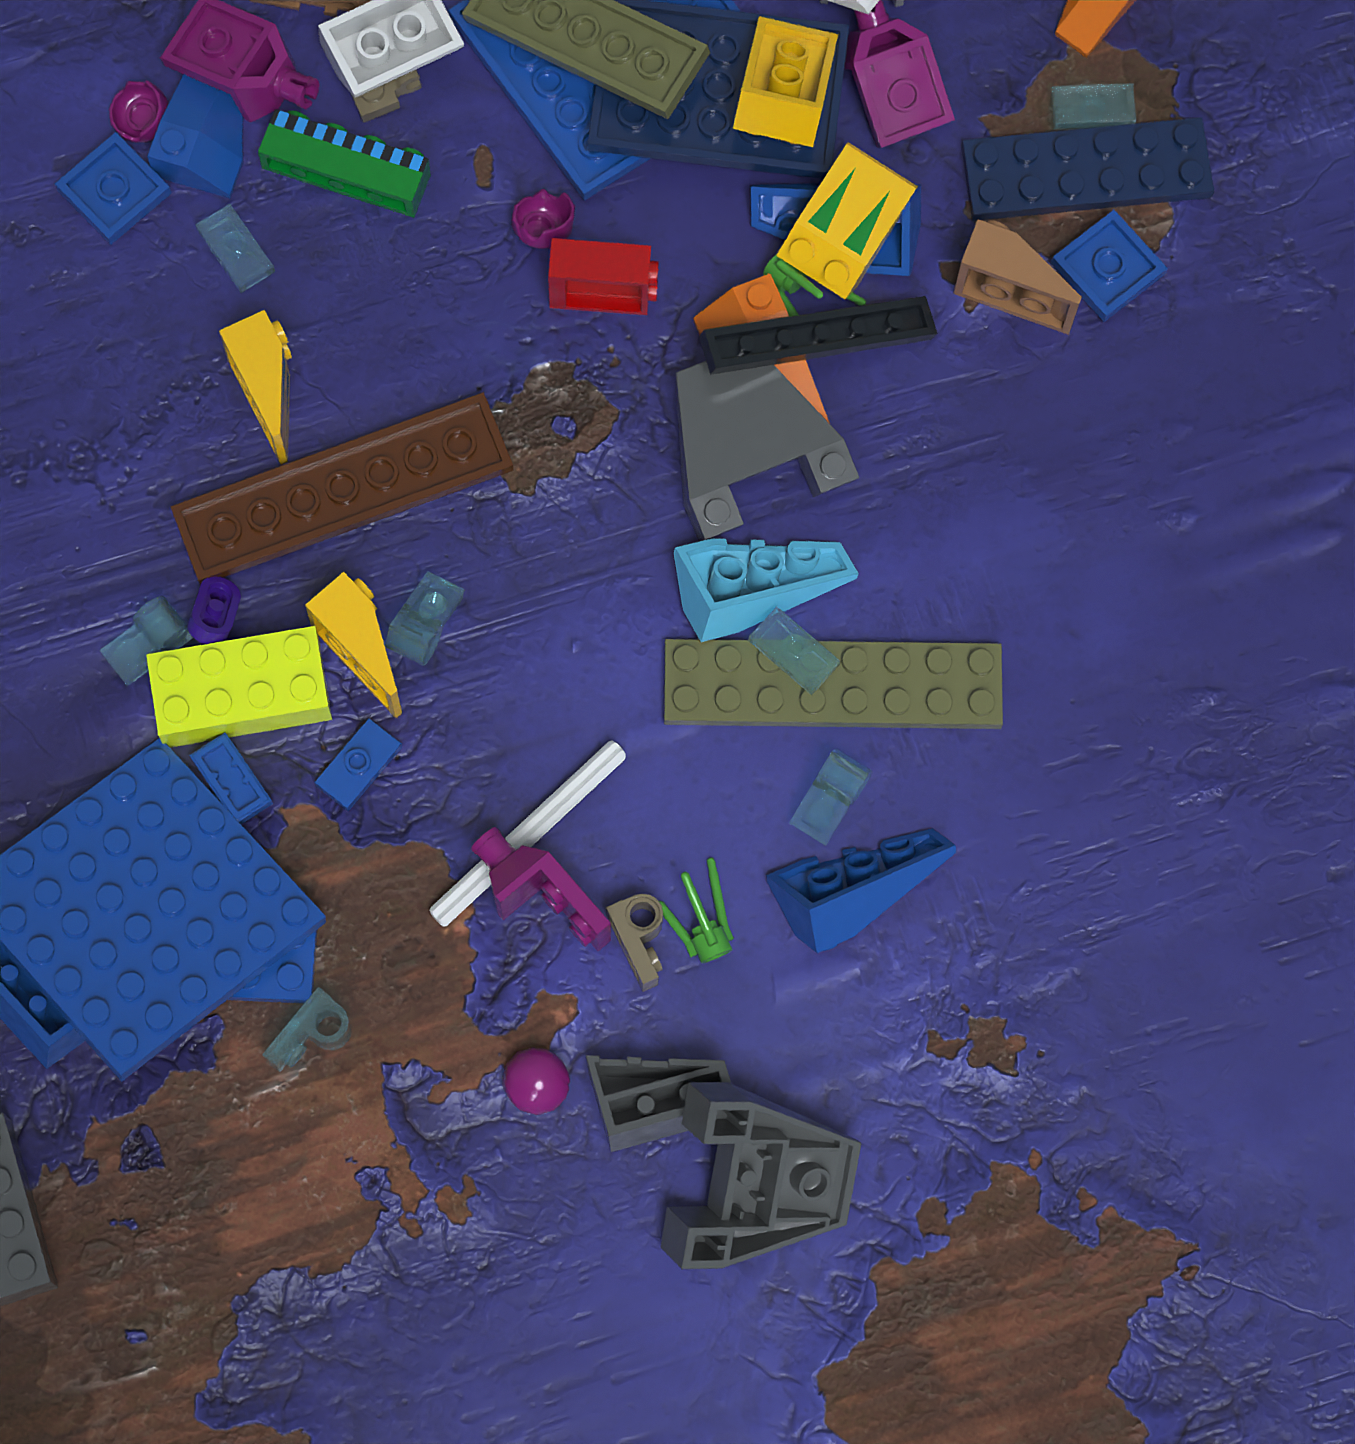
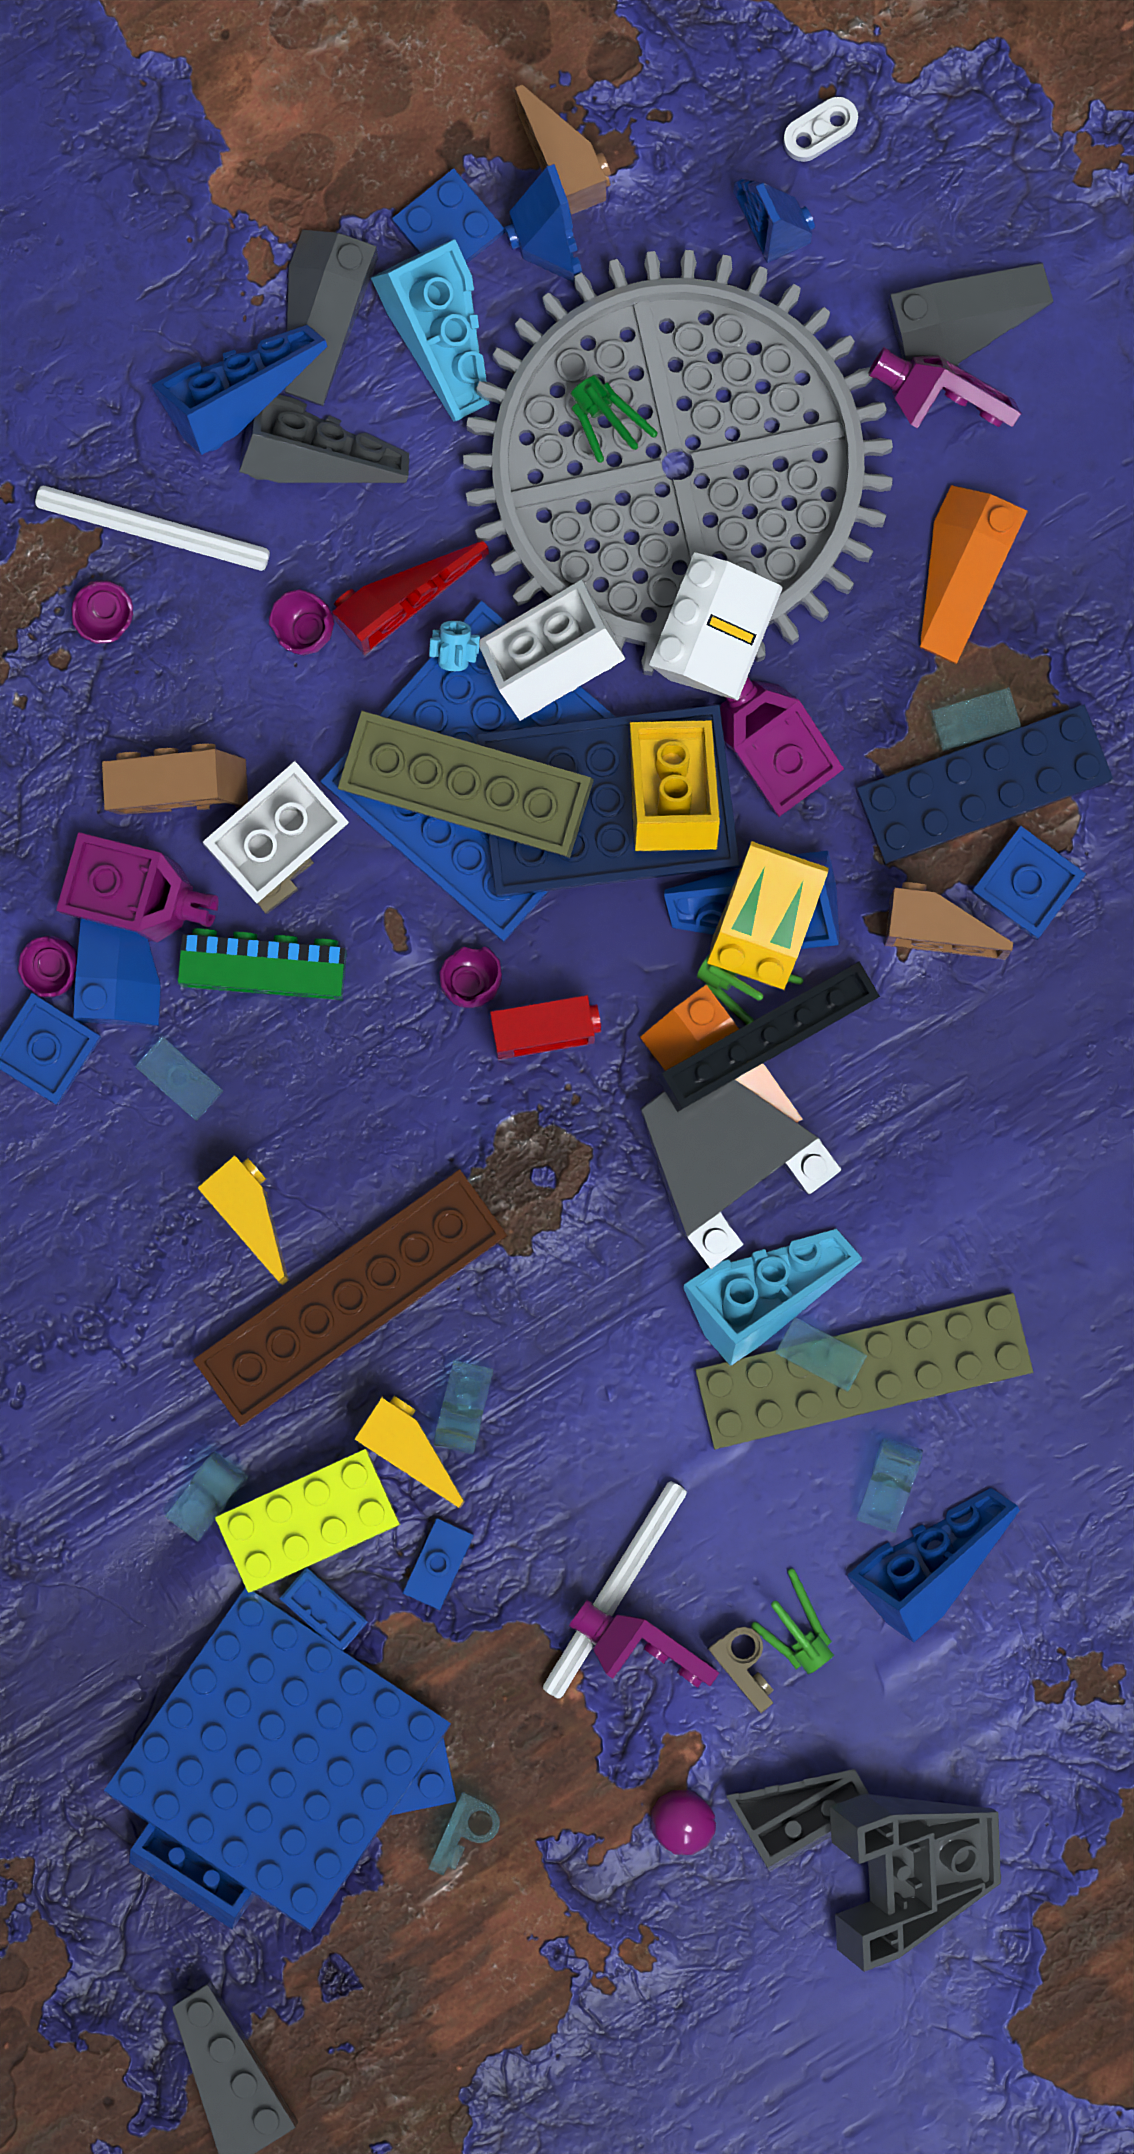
camera: 10 degrees left, 10 degrees up
dark purple plate [187,577,241,644] -> none

